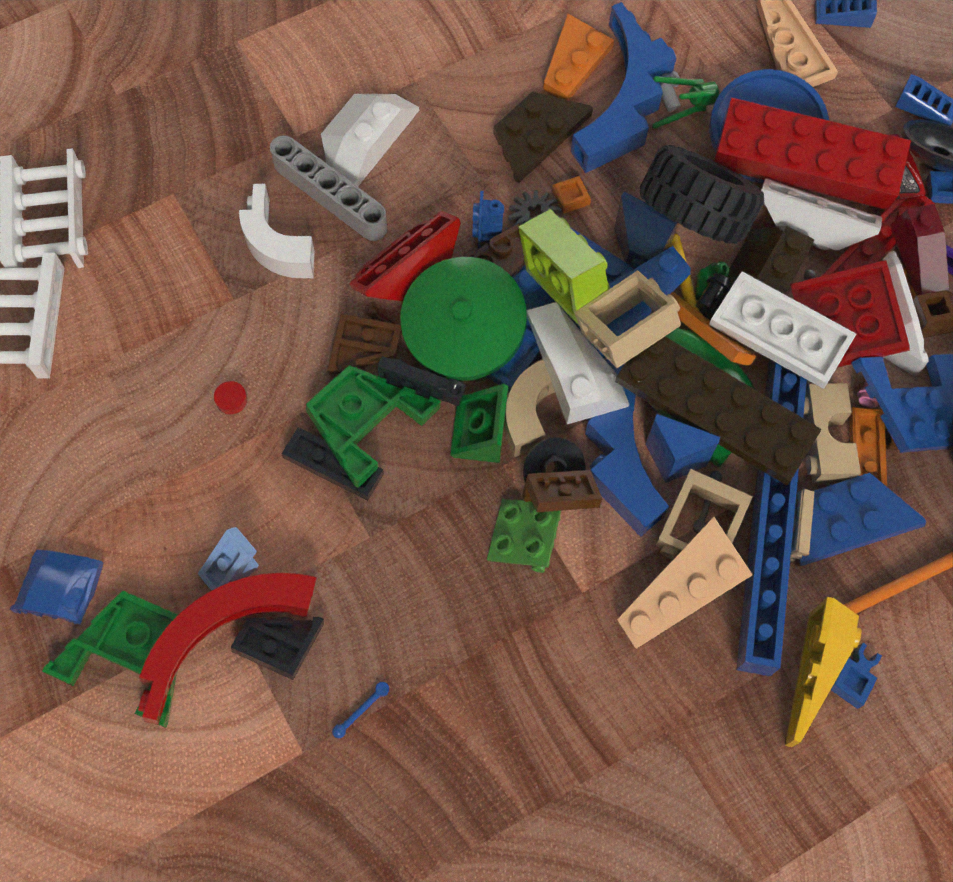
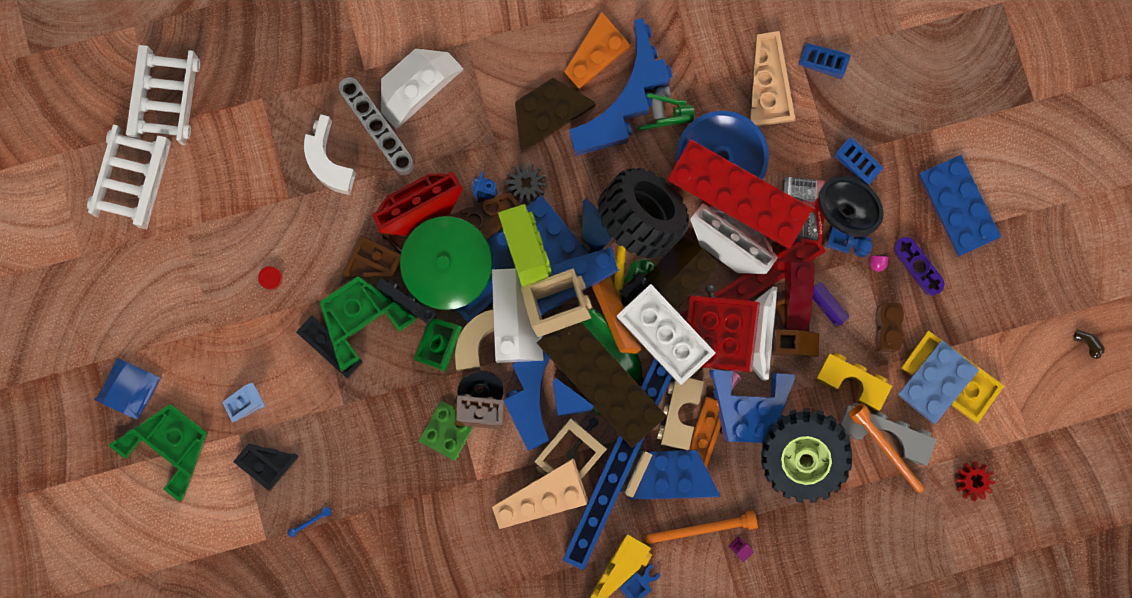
camera: 15 degrees right, 15 degrees up
red arch [138,573,317,725] -> none
orange tile [552,176,591,214] -> none

